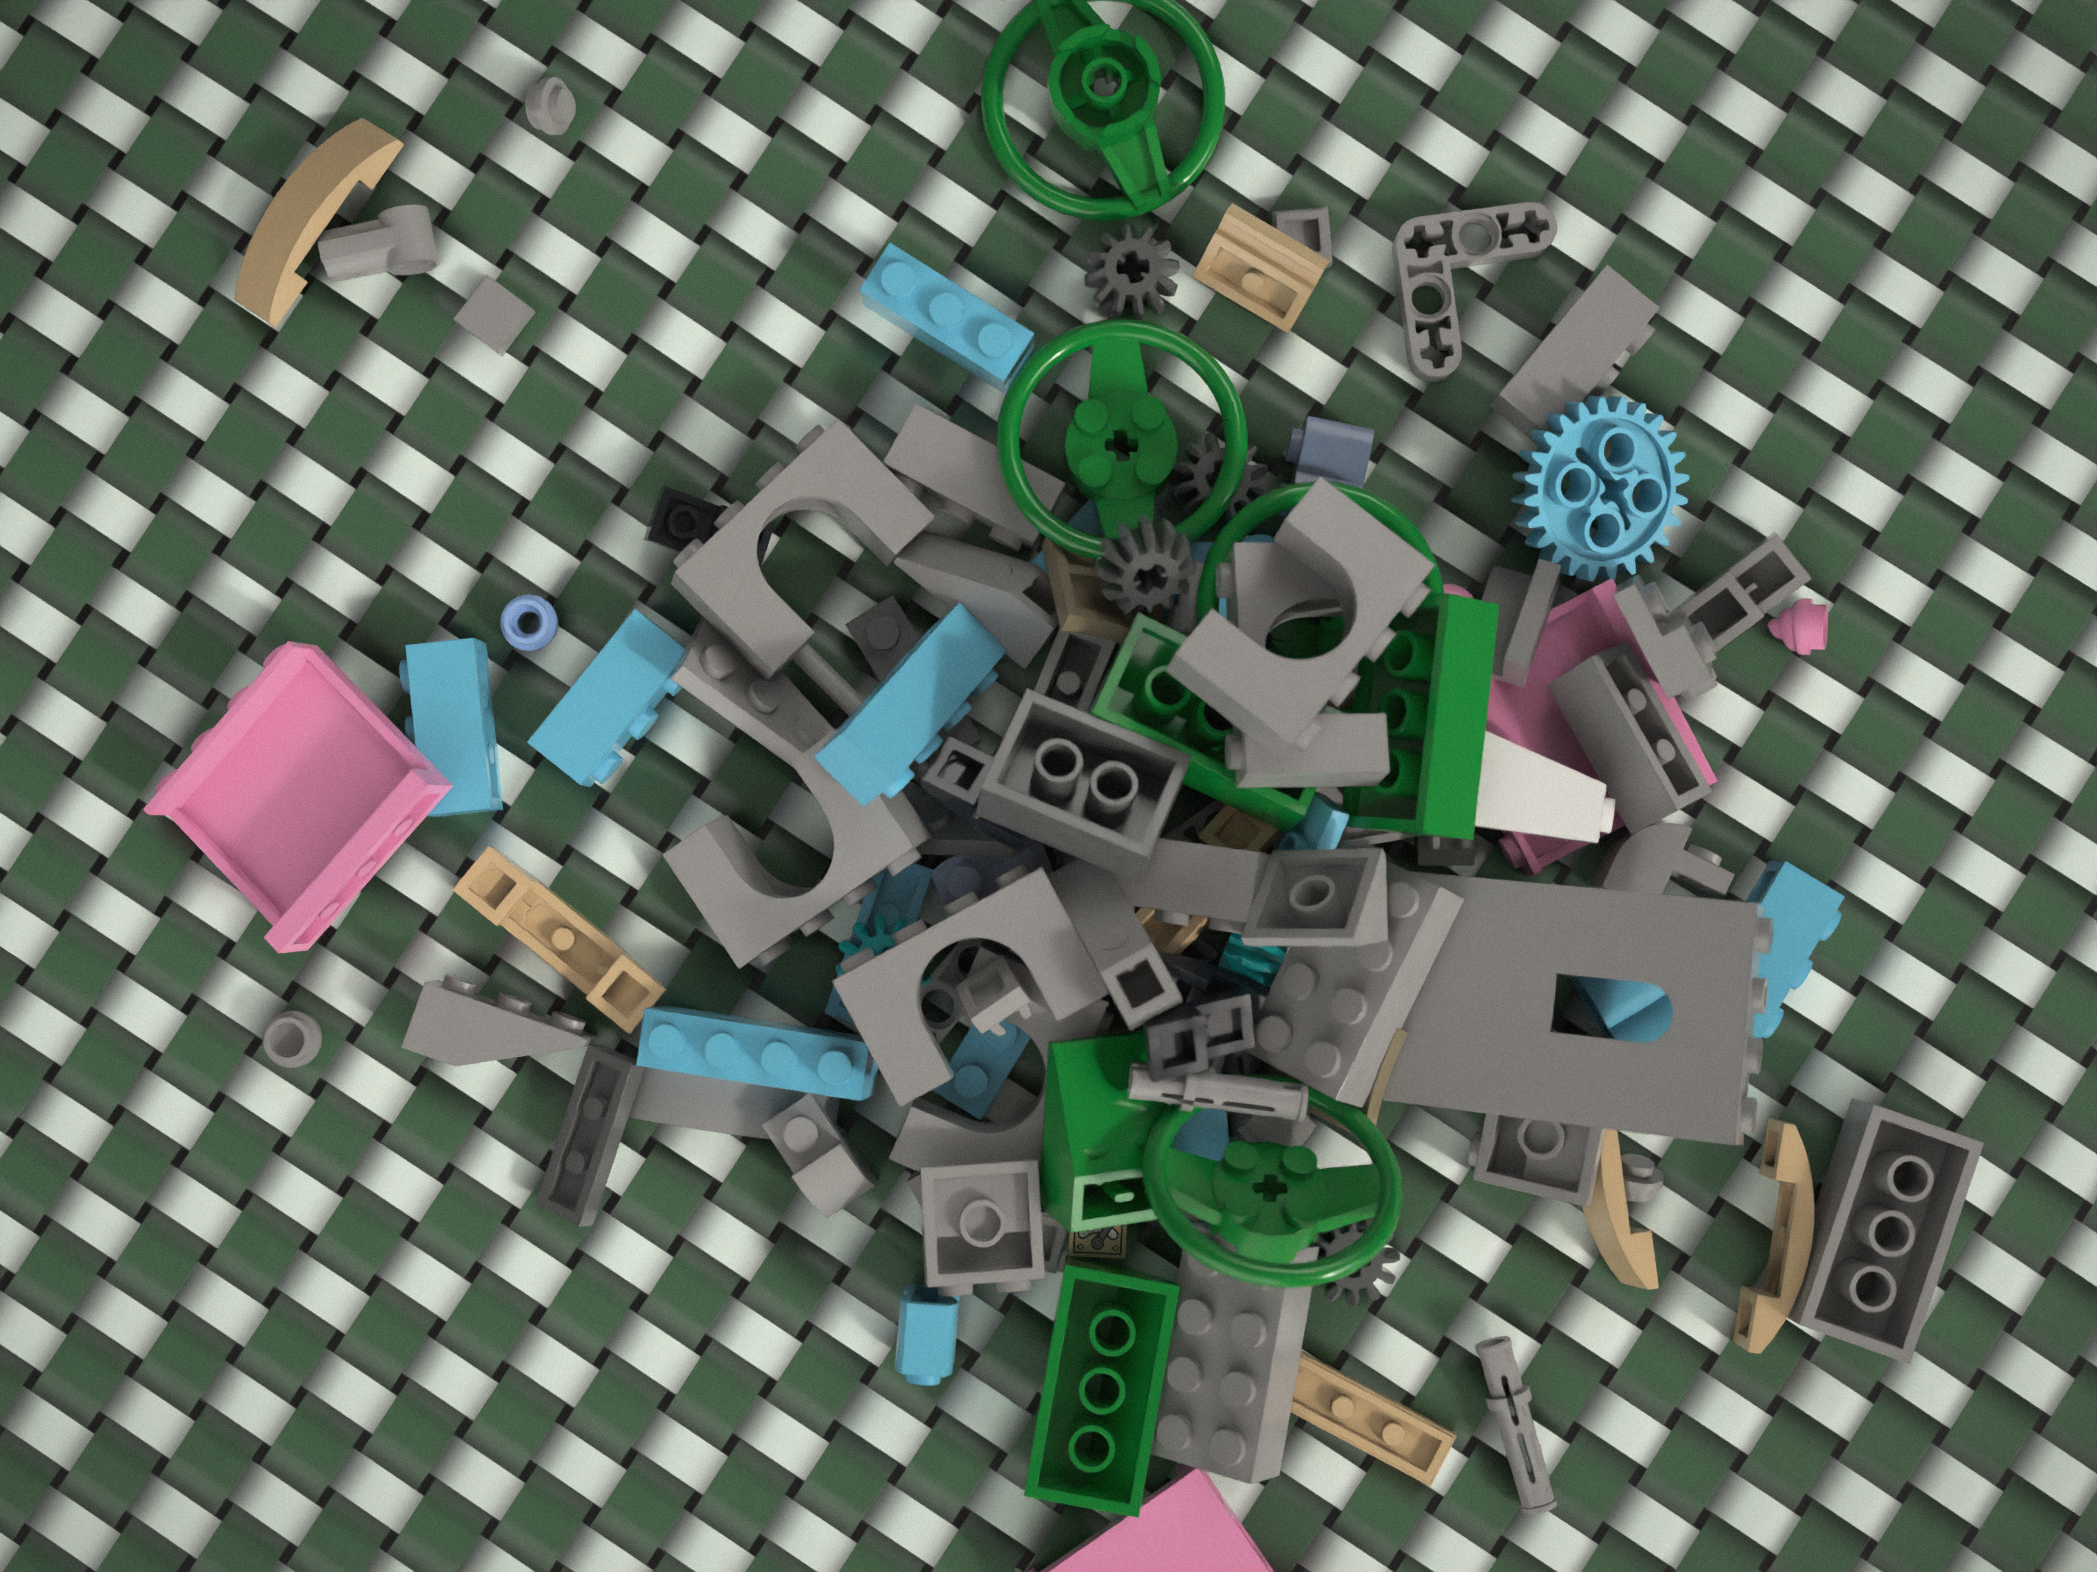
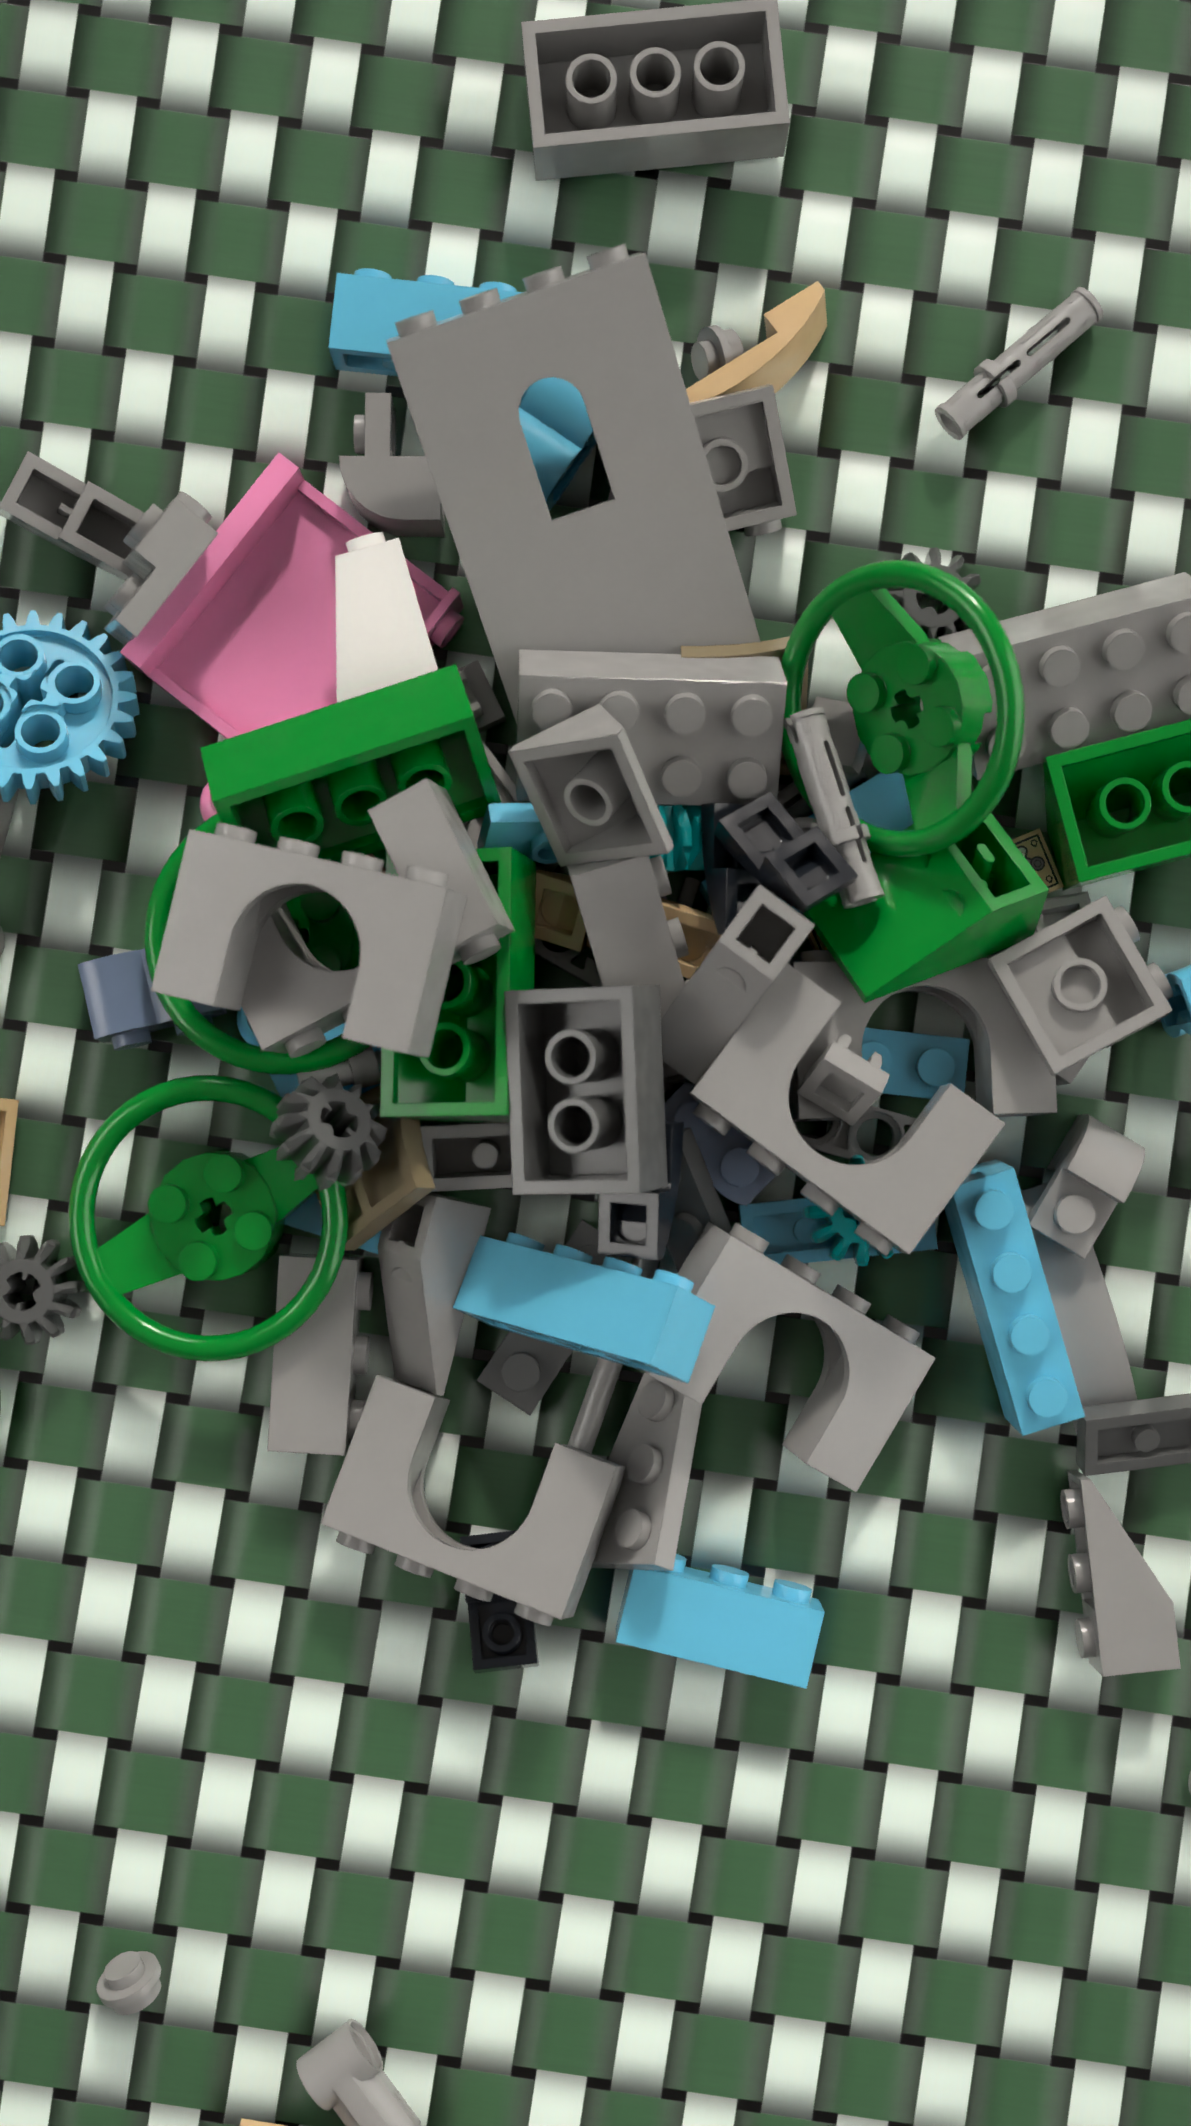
camera: 110 degrees left, 0 degrees up
bright pink panel [143,641,453,953] -> none
medium azure brick [399,638,503,817] -> none
tan slope [452,845,667,1034] -> none
light grey tile [454,275,536,356] -> none
light blue plate [500,595,558,651] -> none
medium azure brick [859,243,1035,394] -> none
dark grey gear [1173,433,1268,528] -> none
tan tile [1291,1351,1457,1487] -> none
light grey panel [1481,559,1561,688] -> none
light grey brick [1547,641,1712,835] -> none
tan slope [1733,1118,1814,1354] -> none
bright pink plate [1767,598,1828,655] -> none

